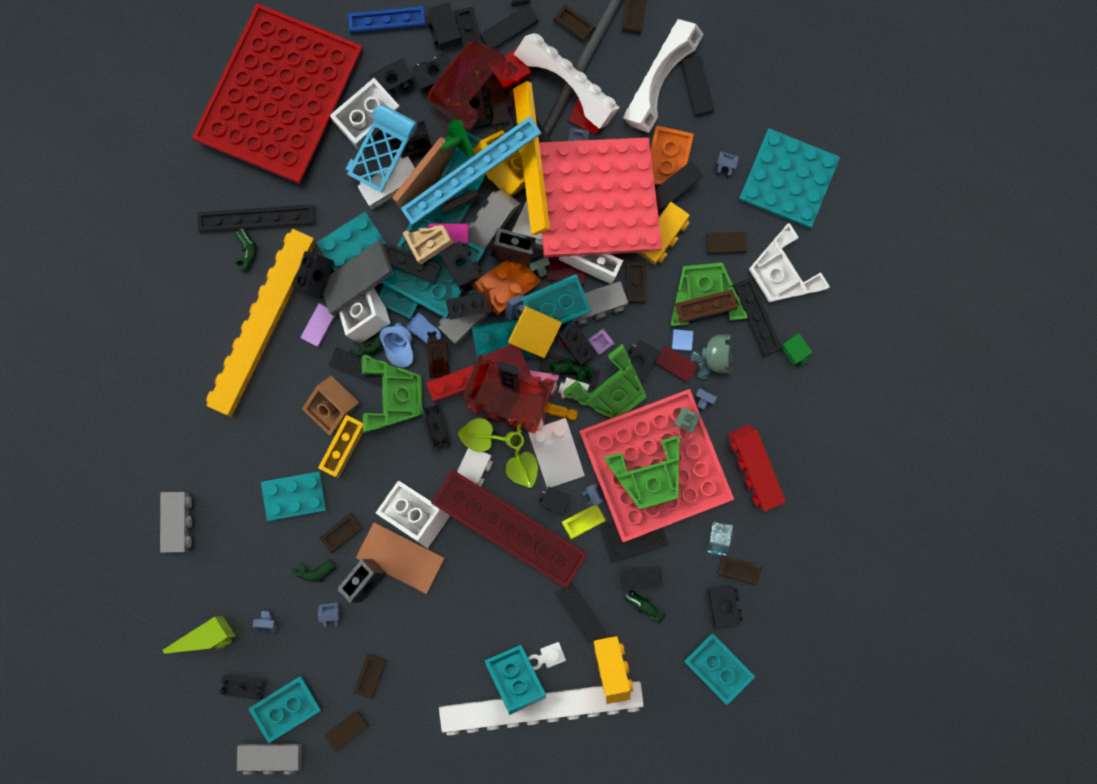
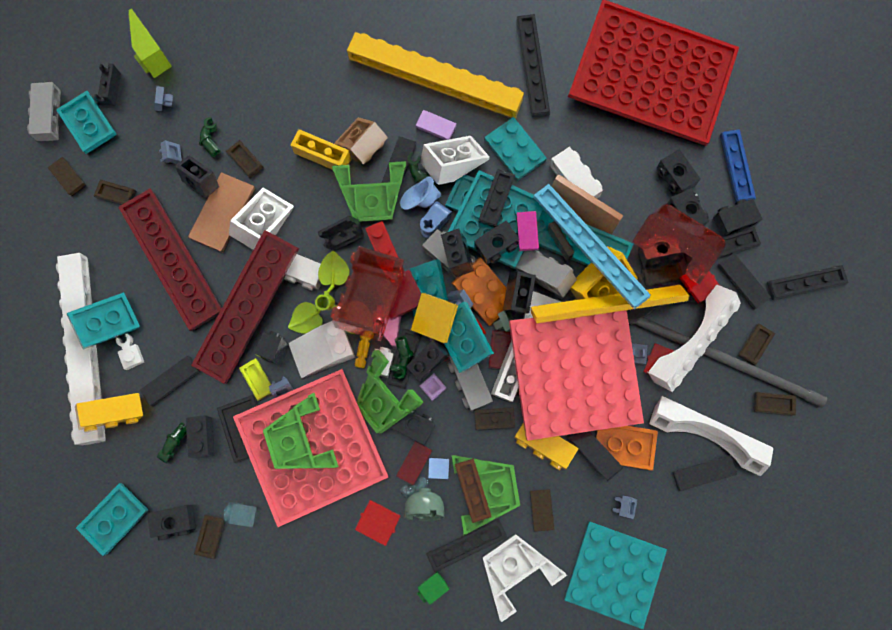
camera: 90 degrees right, 5 degrees down
light grey brick [160,492,192,553] -> none
dark green piece [235,228,257,272] -> none
teal plate [261,471,327,521] -> none
black brick [293,251,334,298] -> none
dark grey tile [324,240,394,316] -> none
white slope [330,78,400,150] -> none
medium azure piece [346,104,418,193] -> none
black brick [388,121,432,158] -> none
tan wing [403,225,453,264] -> none
dark brown tile [427,339,449,377] -> none
green shield [441,120,475,157] -> none
black tile [498,361,521,391] -> none
sand green tile [674,407,701,434] -> none
sand blue tile [696,385,718,410] -> none
red wedge [727,424,786,512] -> none
none -> dark red plate [118,188,222,331]
none -> red piece [355,500,401,546]

